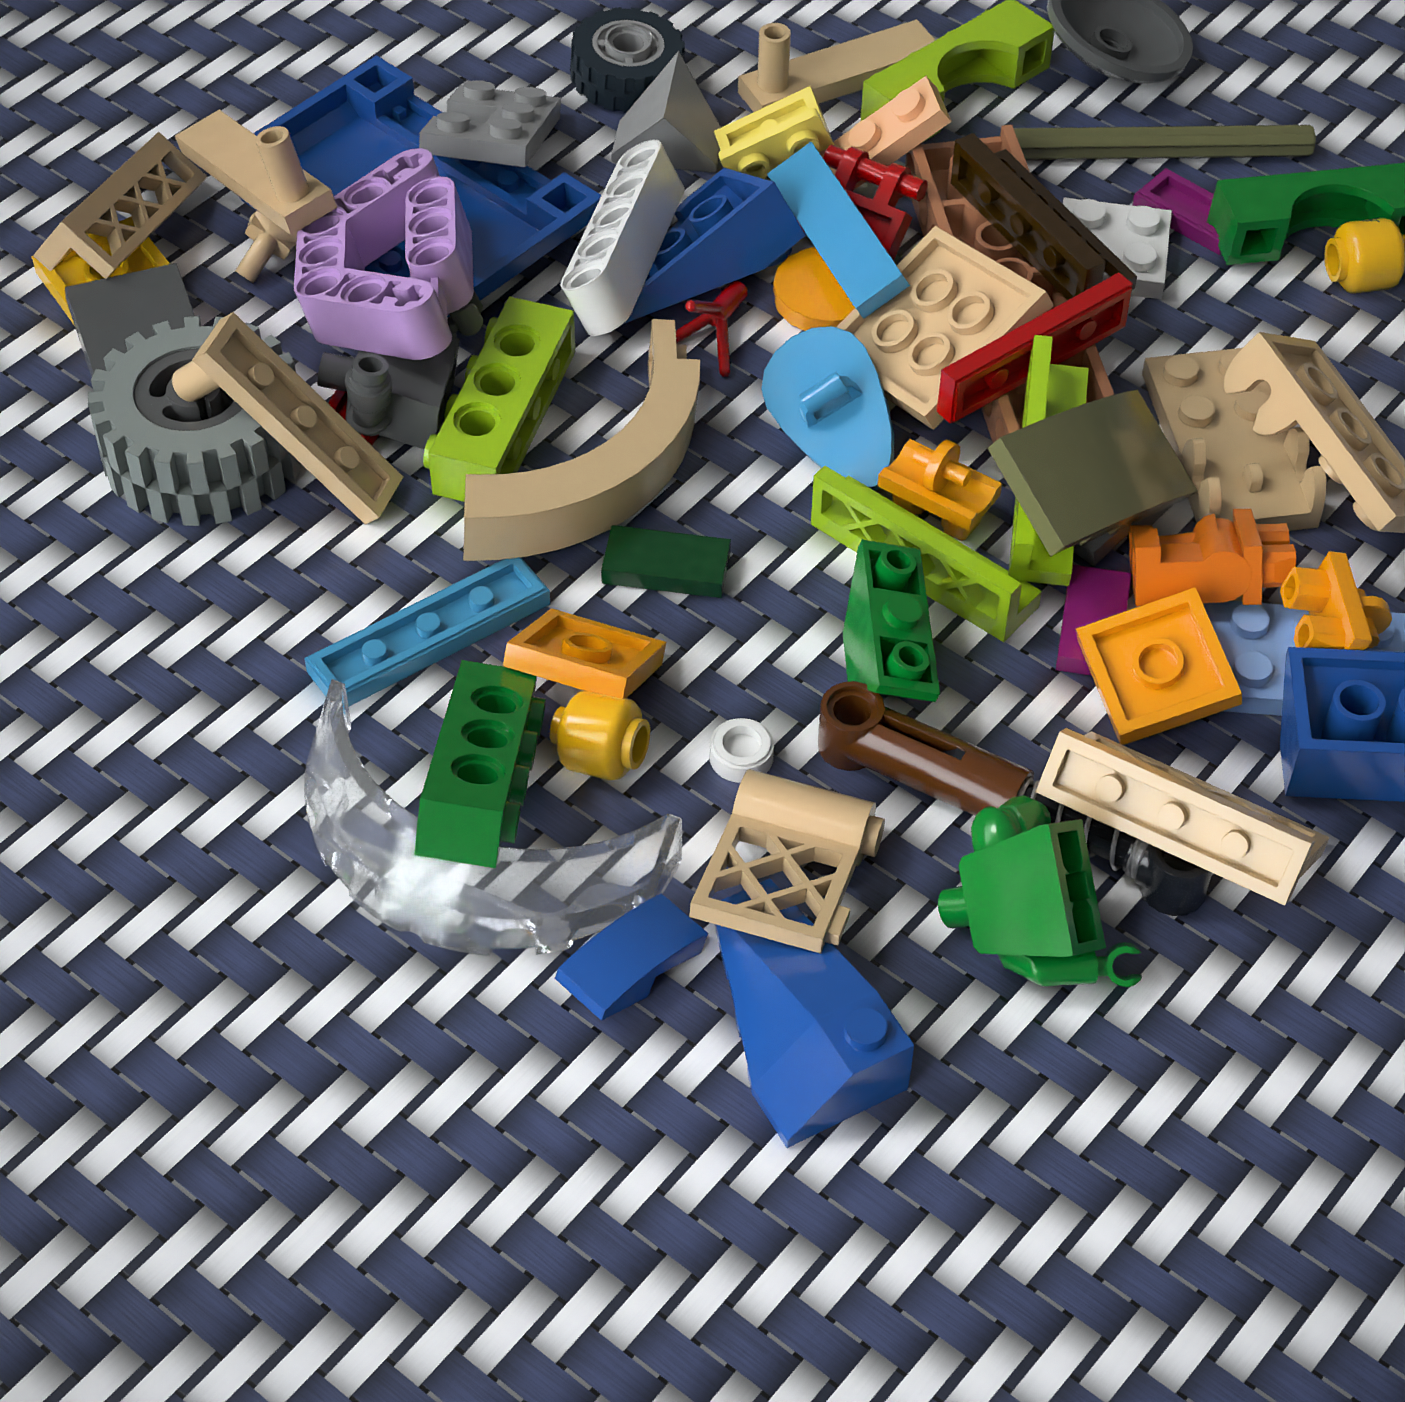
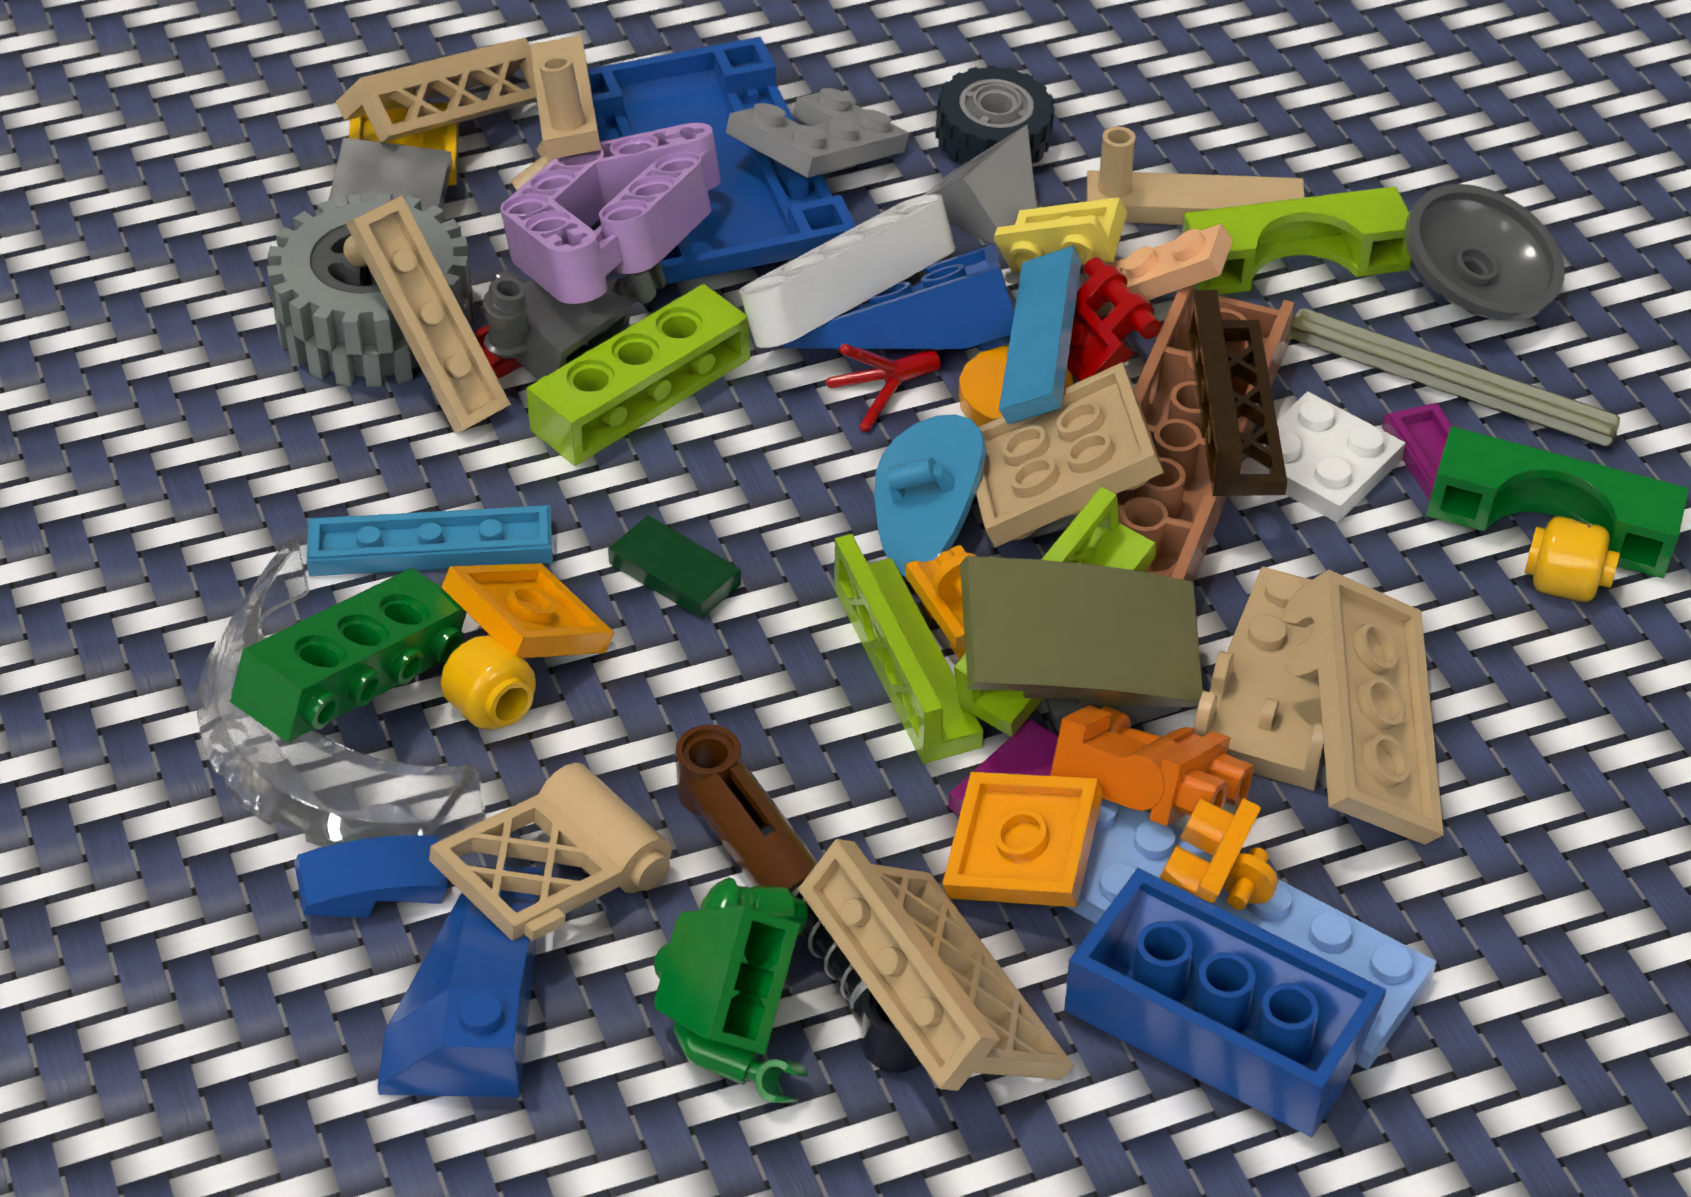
camera: 30 degrees right, 5 degrees down
tan arch [463,319,700,561] -> none
white tile [709,718,774,783] -> none
green slope [843,539,940,702] -> none
red tile [937,272,1133,424] -> none

